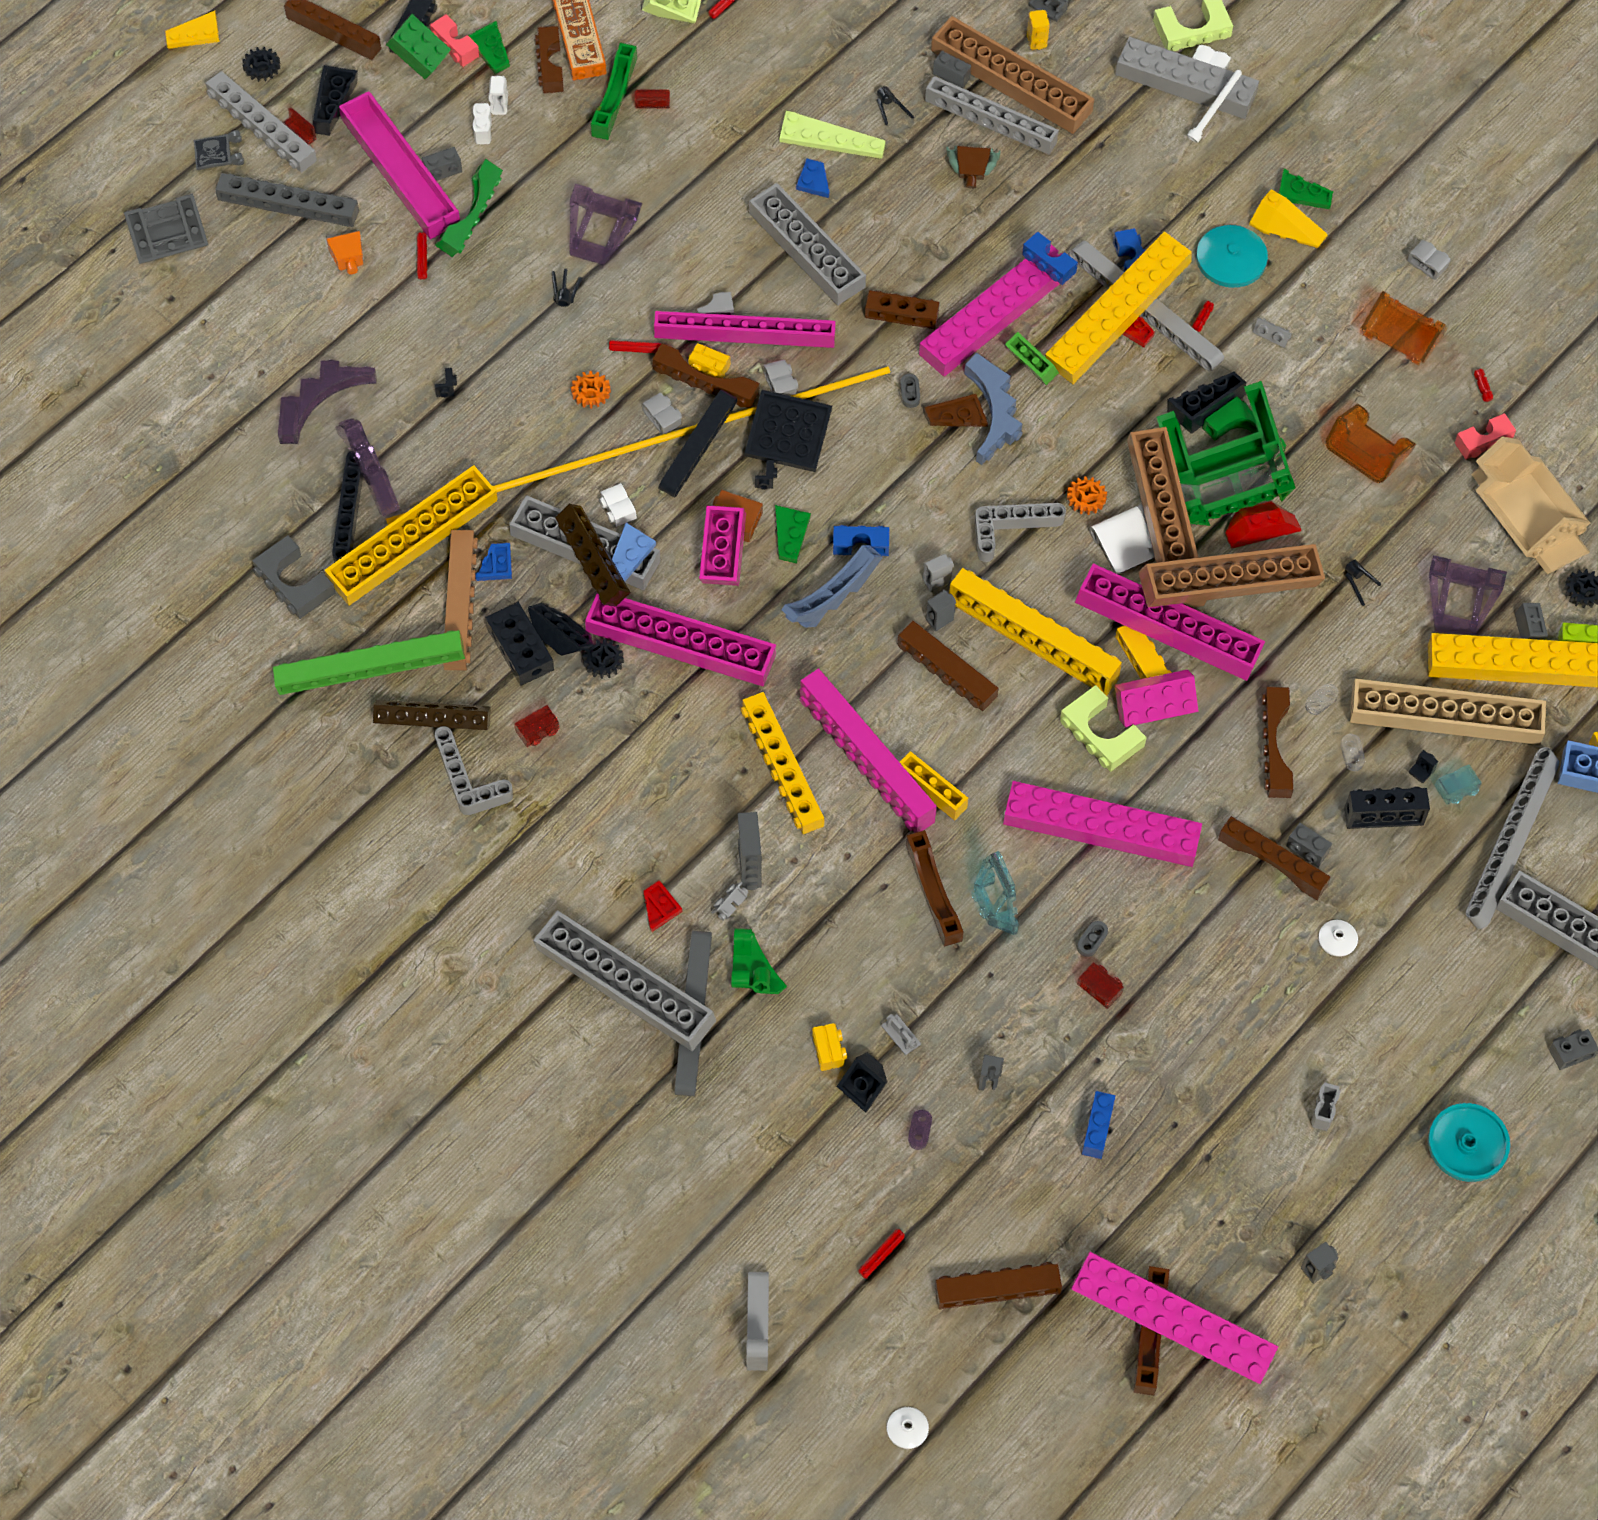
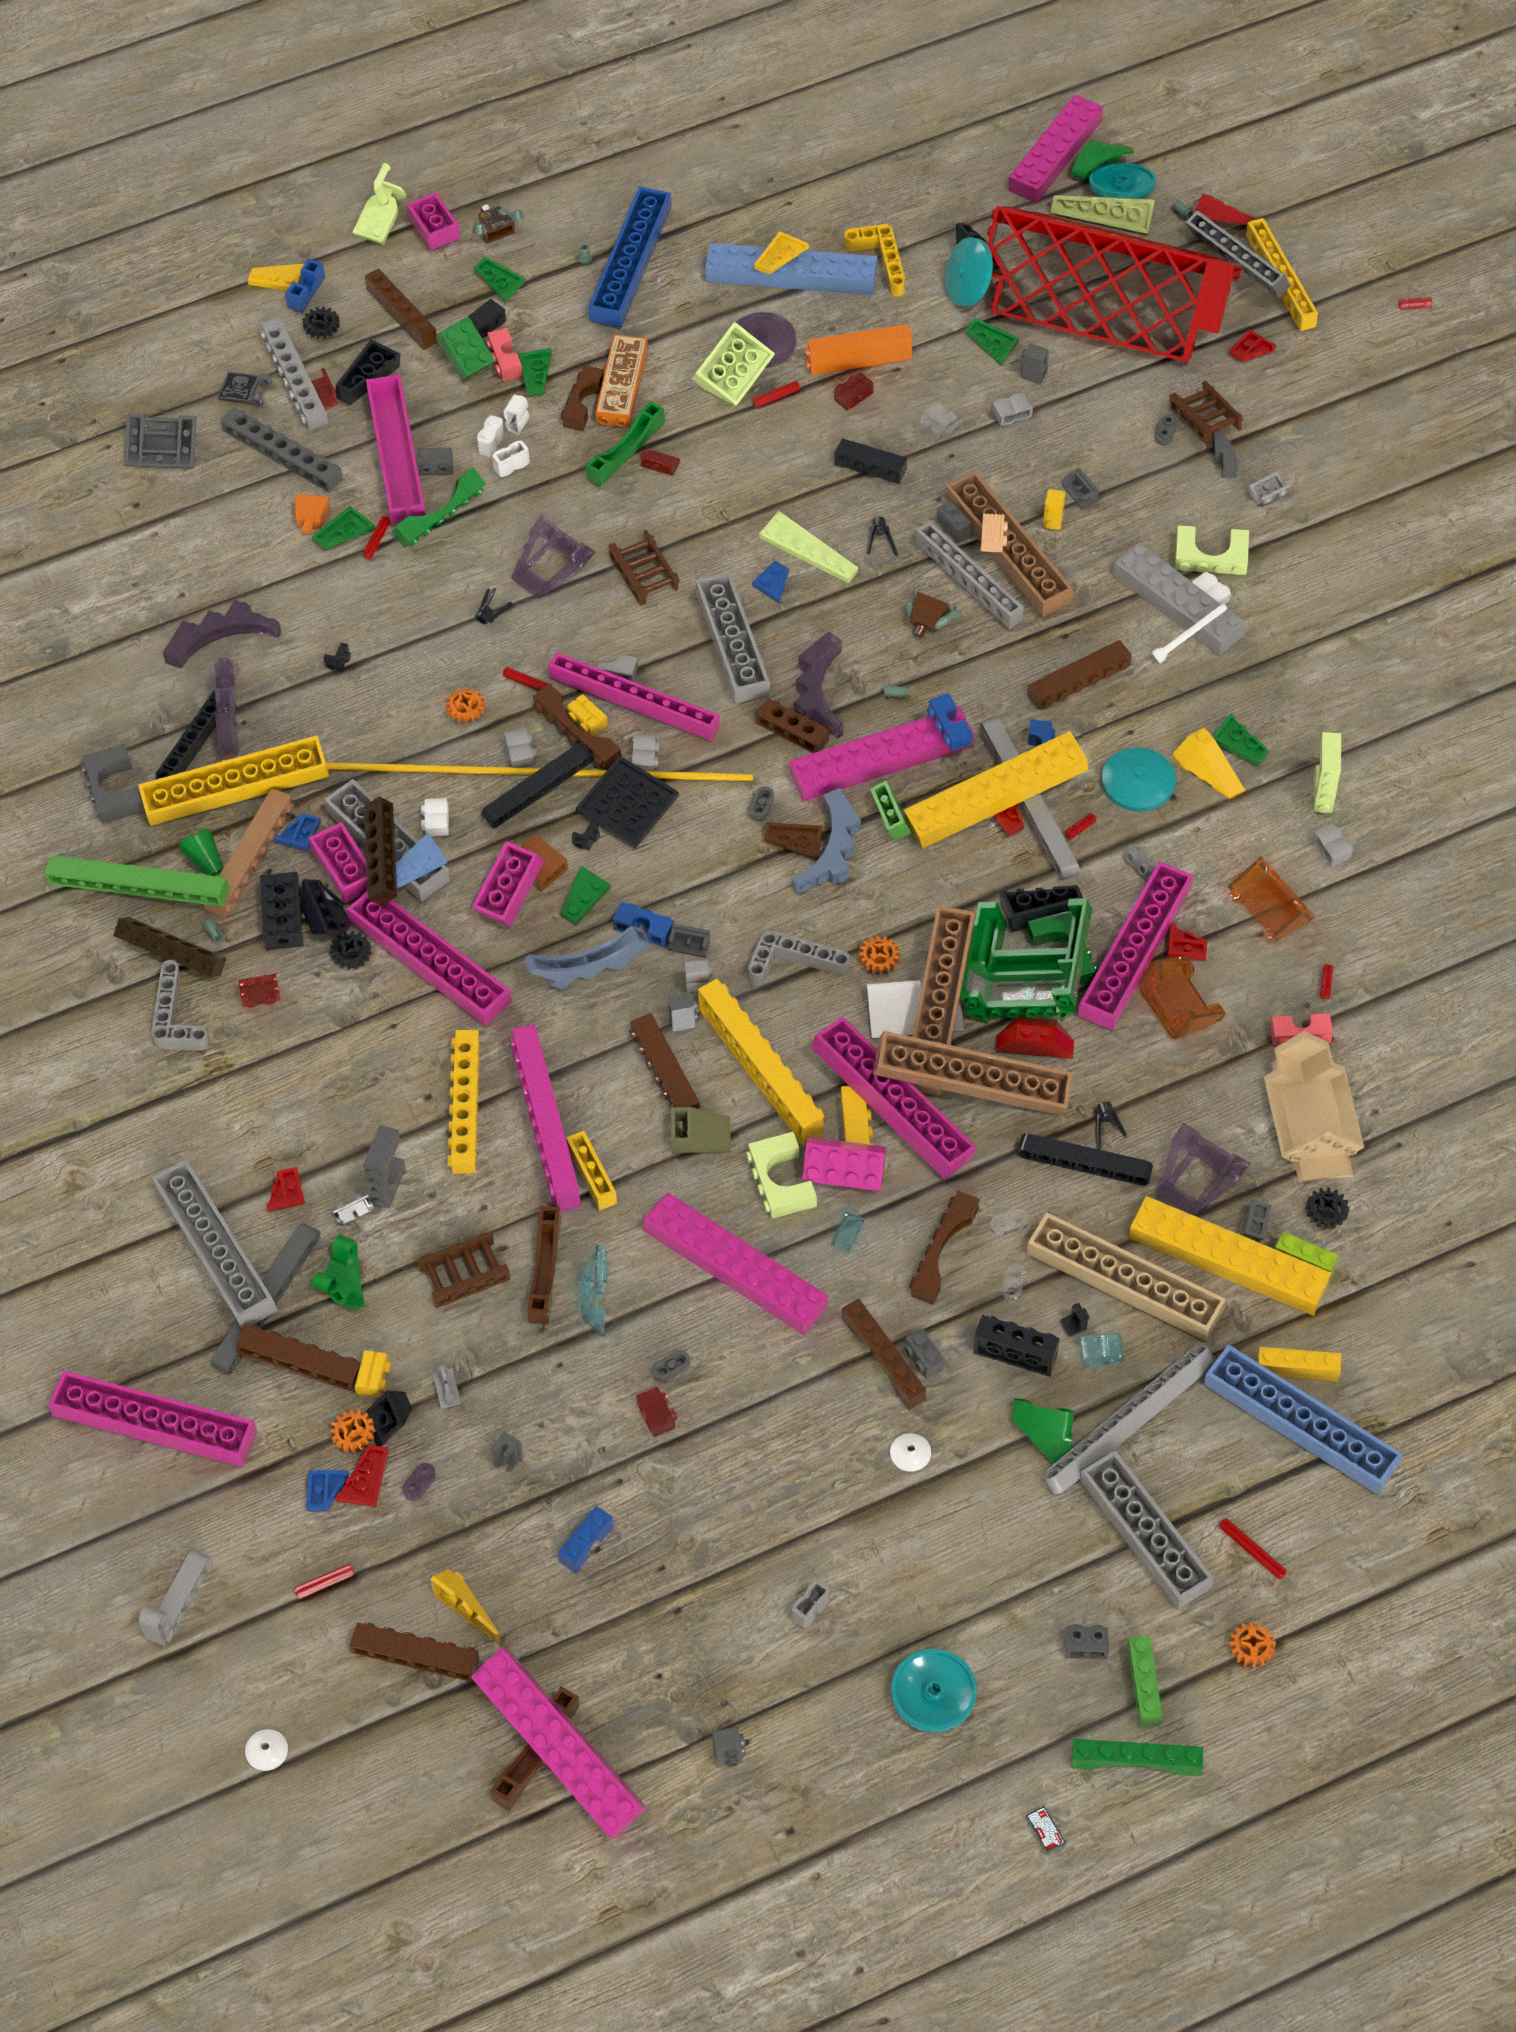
camera: 25 degrees right, 5 degrees down
none -> dark pink brick [48,1370,257,1467]
none -> green cone [179,828,224,876]
none -> sand green pin [203,918,224,942]
none -> reddish brown brick [236,1324,360,1391]
none -> blue arch [285,259,325,312]
none -> blue wing [306,1470,349,1512]
none -> dark pink brick [309,822,367,903]
none -> green wing [312,506,375,550]
none -> orange gear [330,1409,376,1453]
none -> red wing [335,1445,389,1507]
none -> reddish brown fence [417,1232,510,1308]
none -> yellow wedge [430,1569,500,1644]
none -> white brick [492,441,530,477]
none -> reddish brown fence [608,530,680,606]
none -> dark grey hinge [669,924,711,958]
none -> olive slope [671,1107,731,1153]
none -> clear purple arch [794,631,843,739]
none -> clear light blue tile [831,1212,865,1251]
none -> black brick [834,438,907,484]
none -> sand green pin [884,684,907,699]
none -> light nougat brick [981,513,1008,552]
none -> green panel [1011,1398,1075,1464]
none -> black beam [1017,1133,1153,1186]
none -> reddish brown brick [1027,640,1132,710]
none -> dark pink brick [1078,861,1193,1031]
none -> red wing [1168,923,1208,961]
none -> yellowish green arch [1314,732,1341,813]

